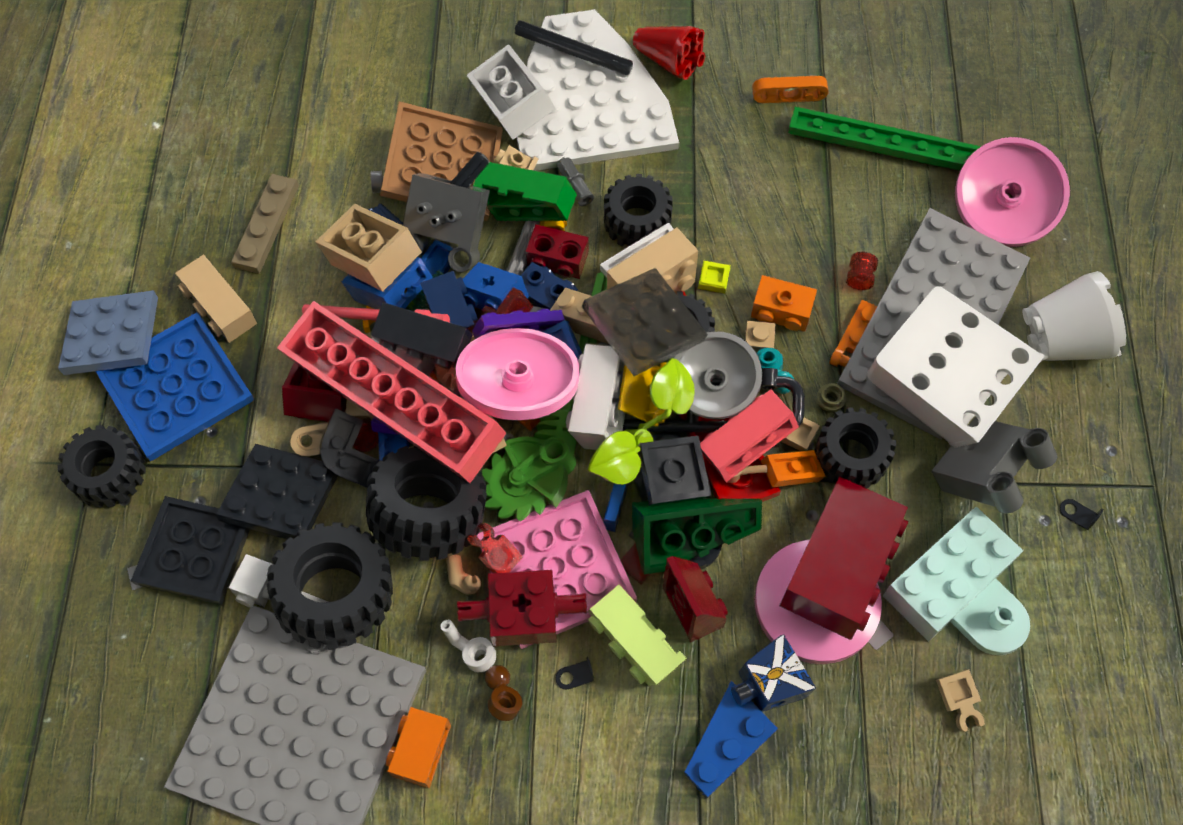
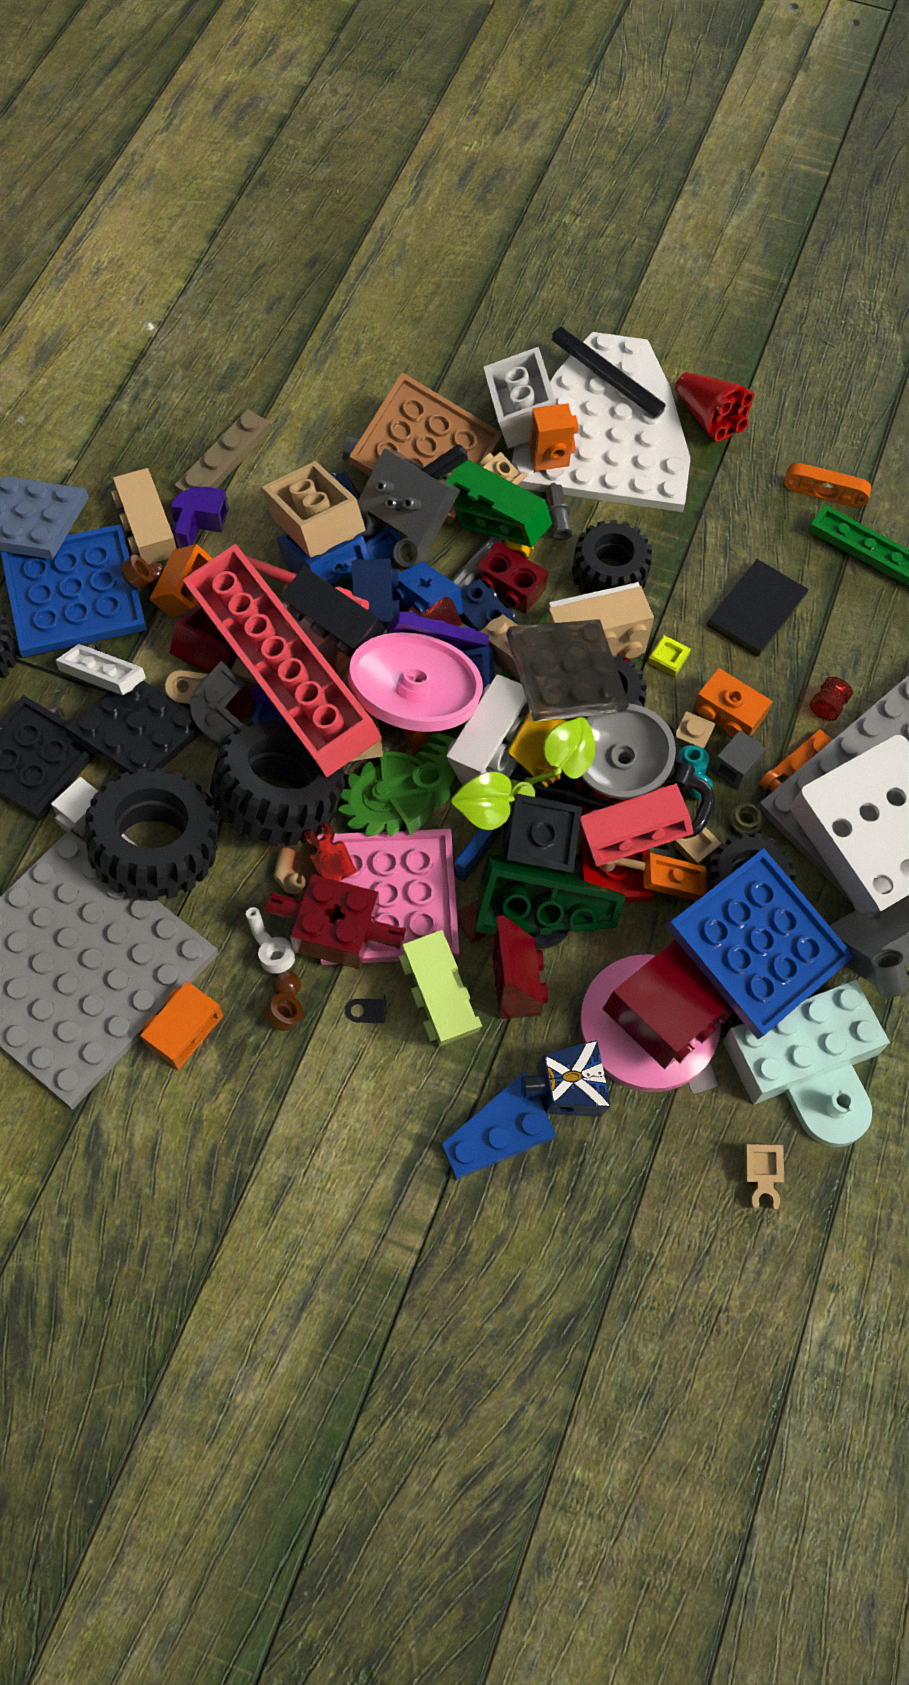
camera: 15 degrees right, 0 degrees up
none -> white plate [55,644,146,695]
none -> reddish brown plate [122,555,165,588]
none -> orange brick [149,544,213,618]
none -> dark purple brick [170,487,229,549]
none -> orange brick [529,403,578,471]
none -> blue piece [665,848,855,1040]
none -> black tile [707,559,809,657]
none -> dark grey brick [712,730,766,790]

